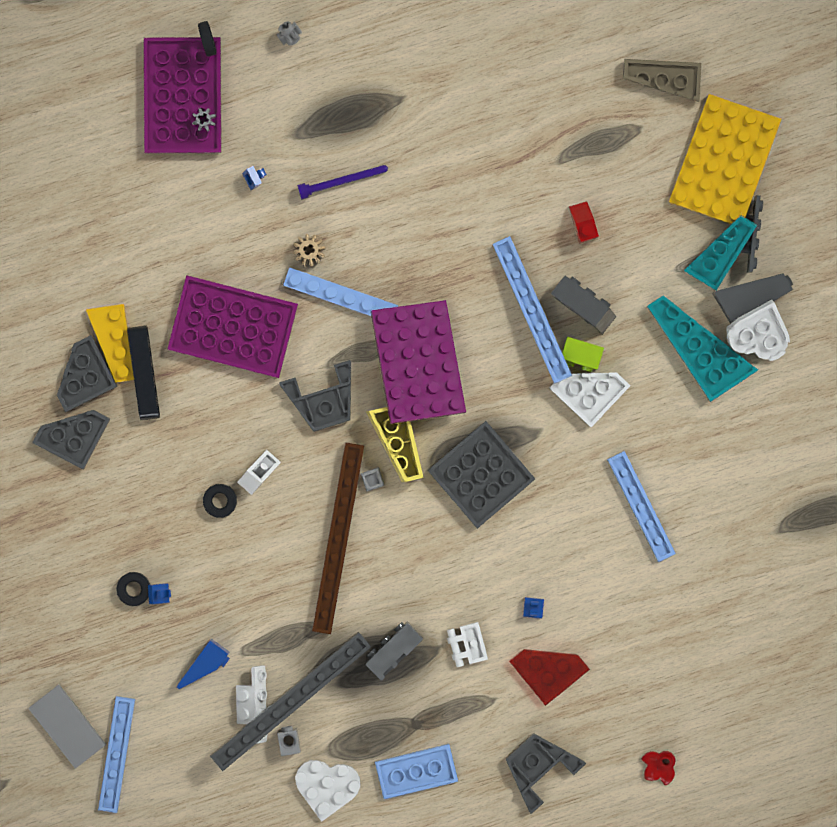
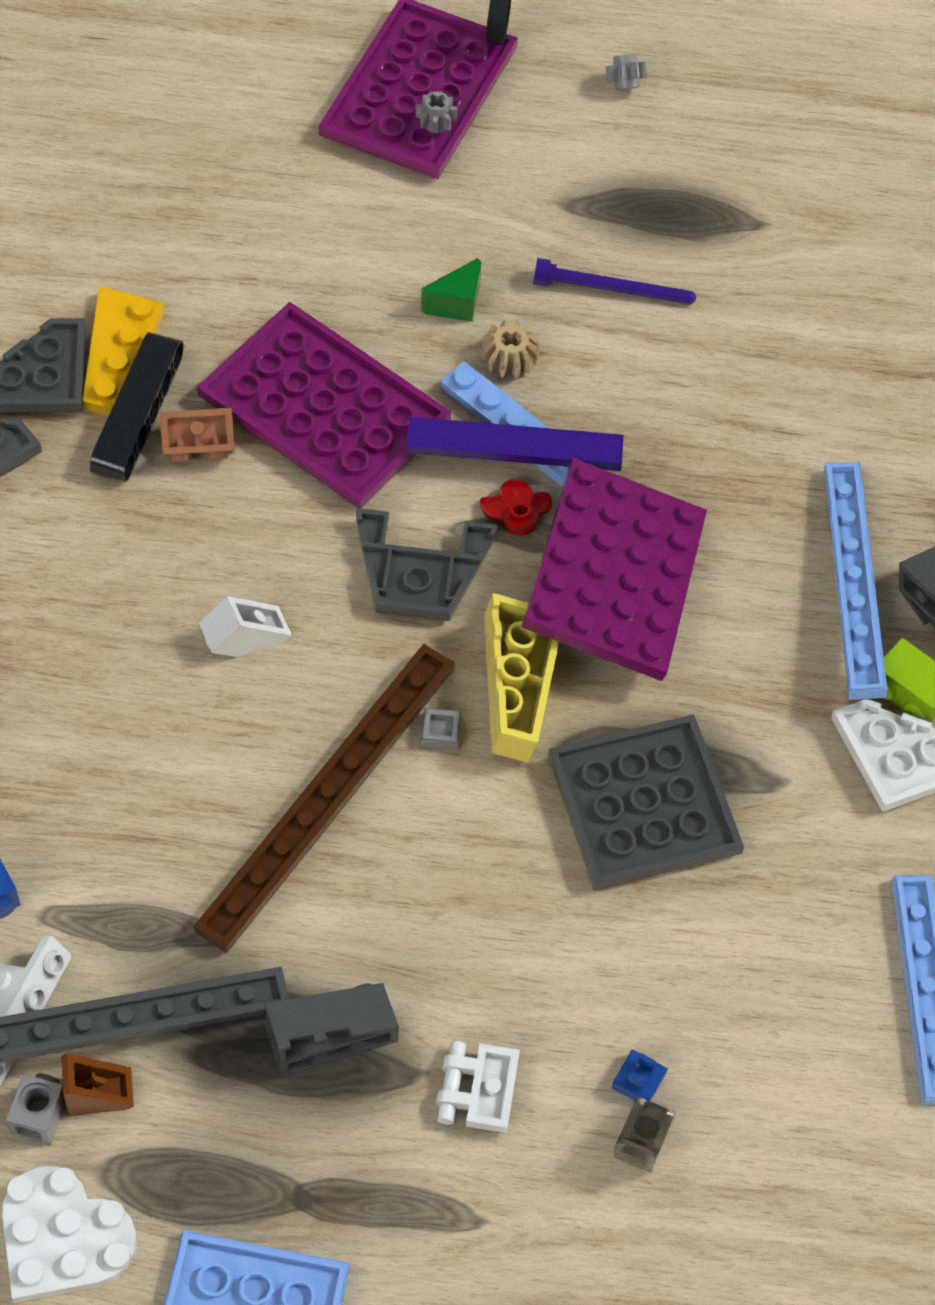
camera: 20 degrees right, 30 degrees down
black tyre [203,484,237,518] -> none
tile [242,166,267,190] -> none
clear red plate [509,649,590,706] -> none
none -> dark orange slope [61,1053,134,1116]
none -> nougat bracket [160,408,235,462]
none -> dark purple tile [406,416,624,471]
none -> green slope [421,258,482,322]
none -> red plate [480,479,552,536]
none -> clear smoke slope [613,1096,676,1173]

